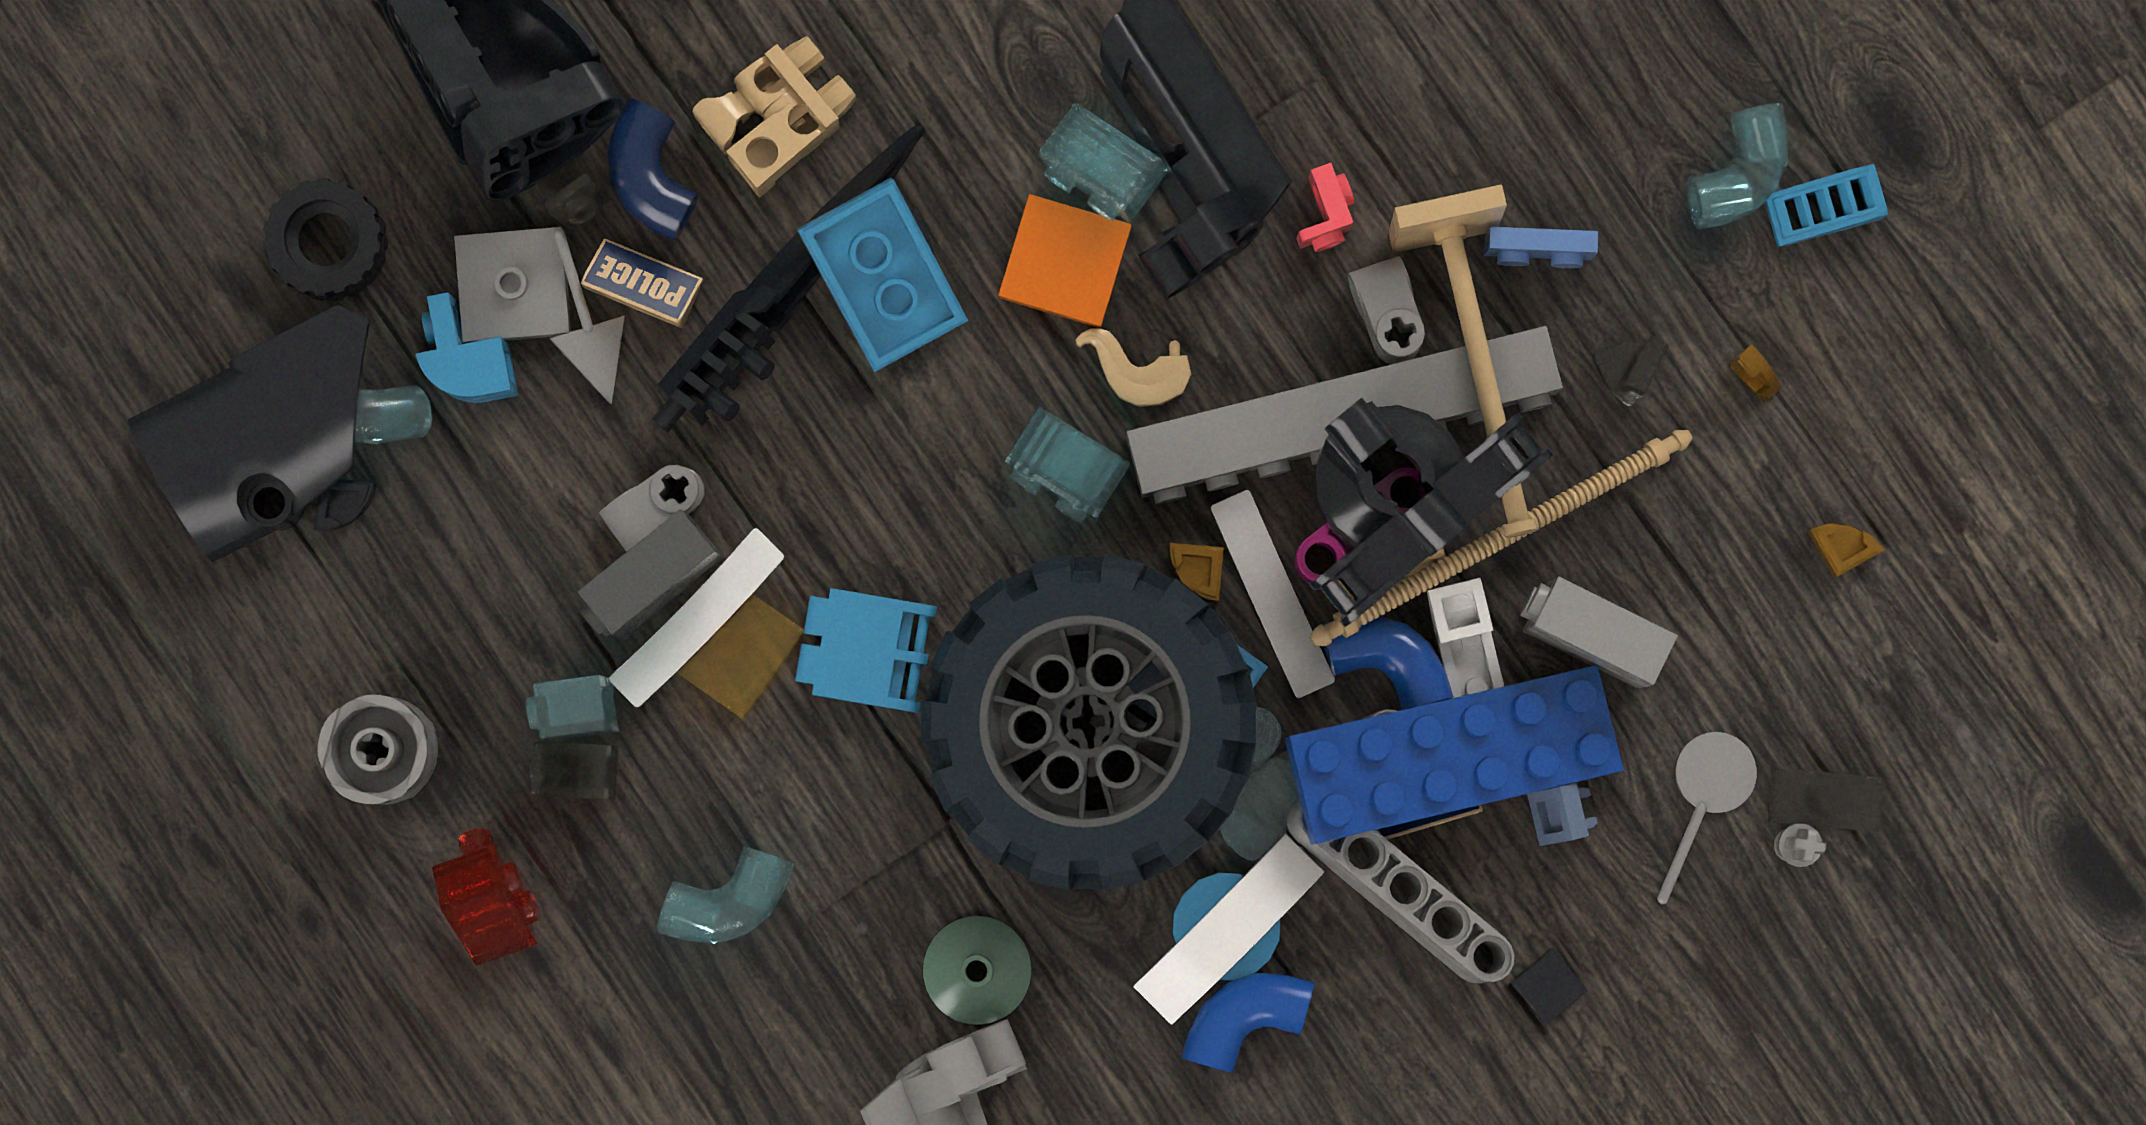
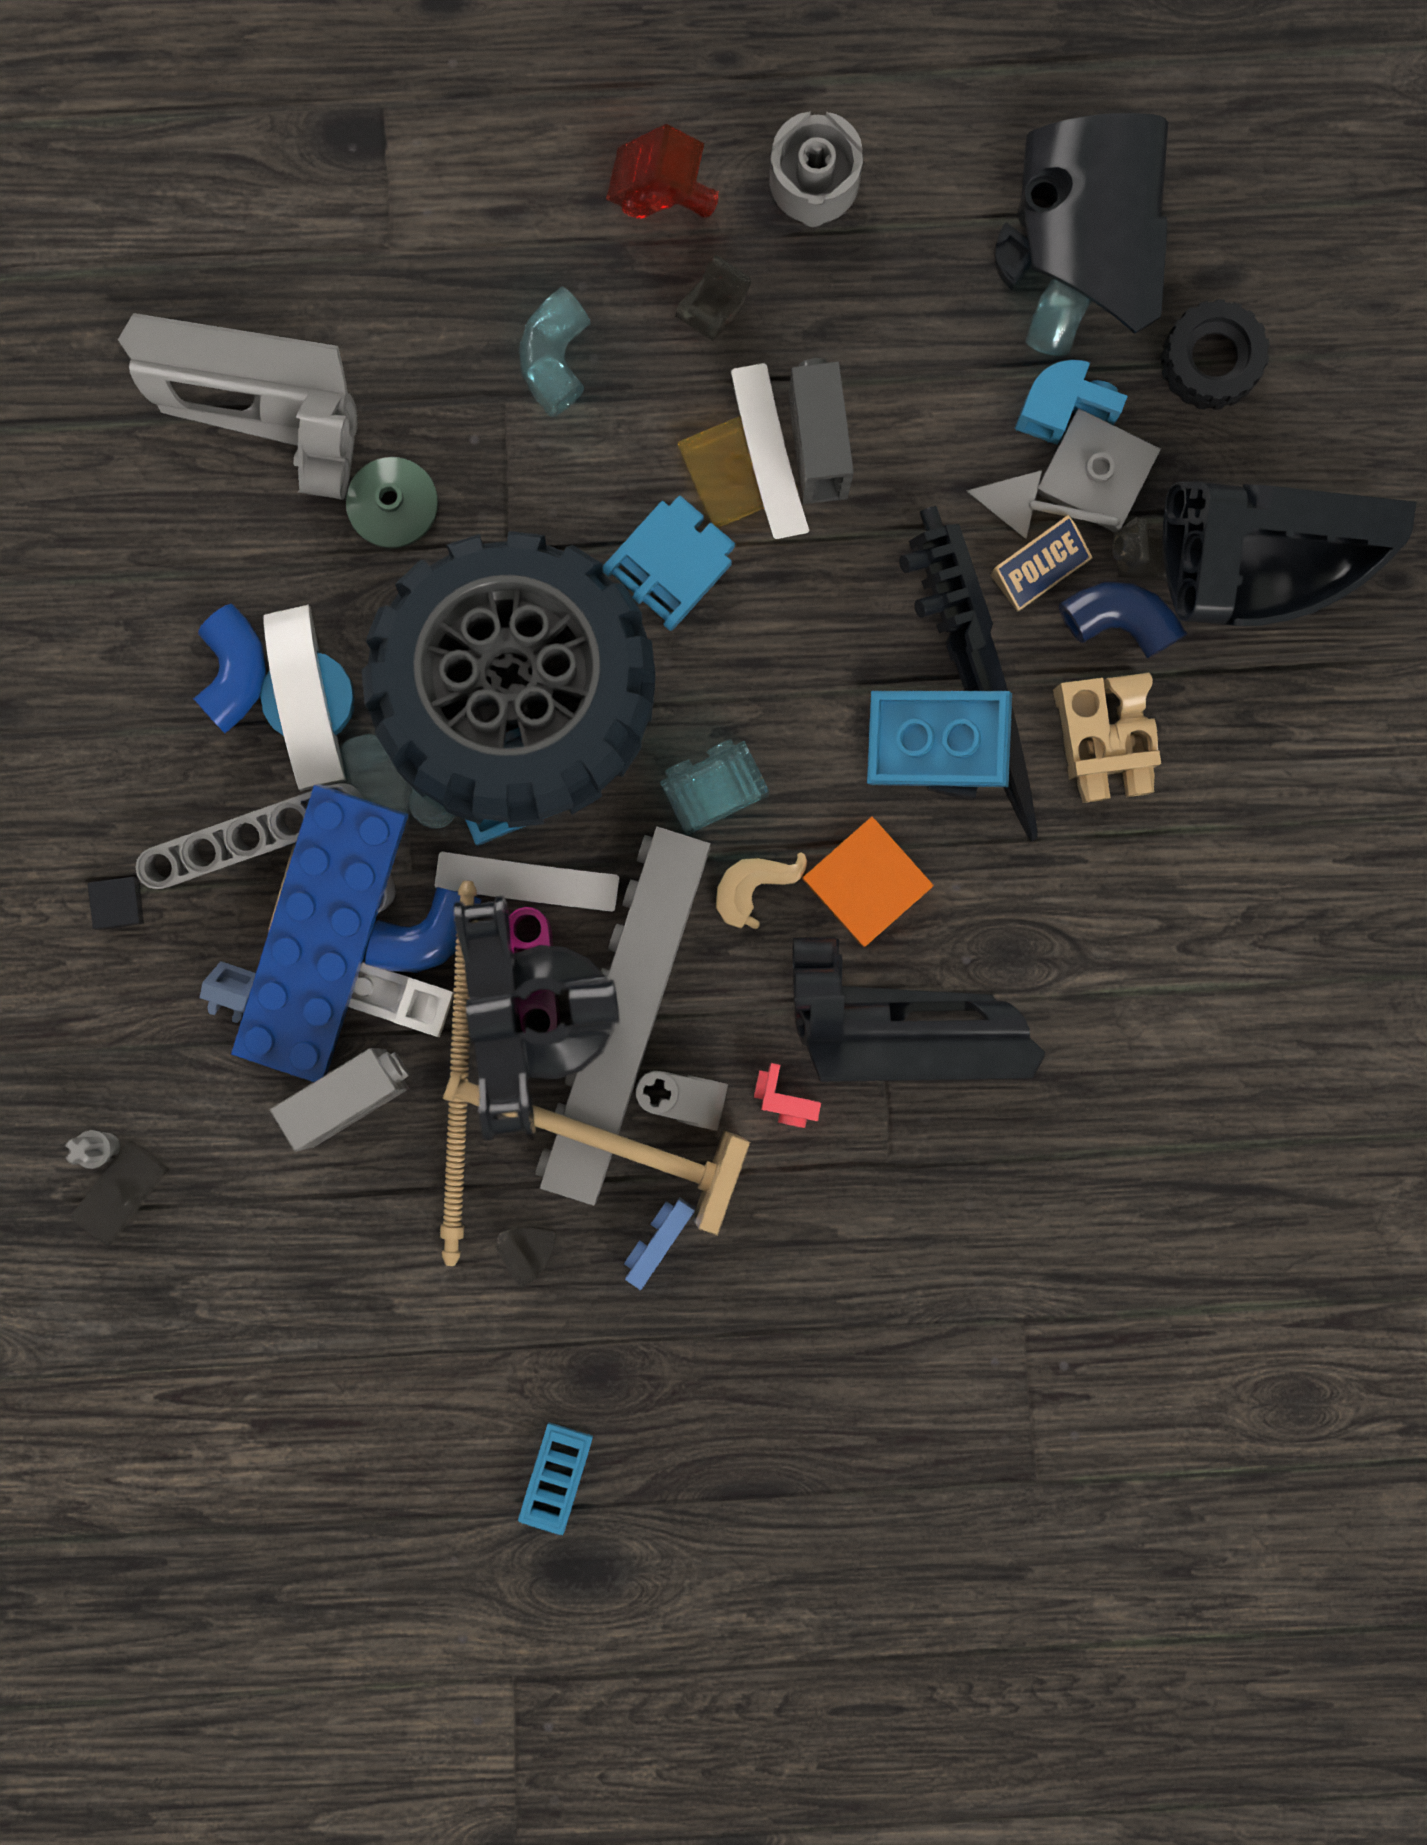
camera: 120 degrees right, 0 degrees up
clear light blue piece [526,675,619,741] -> none
light grey piece [599,465,705,552] -> none
clear light blue brick [1038,102,1168,223] -> none
pearl gold tile [1169,543,1224,602] -> none
light grey piece [1657,732,1757,904] -> none
clear light blue cylinder [1687,103,1788,229] -> none
pearl gold tile [1729,345,1780,402] -> none
pearl gold tile [1807,523,1884,578] -> none

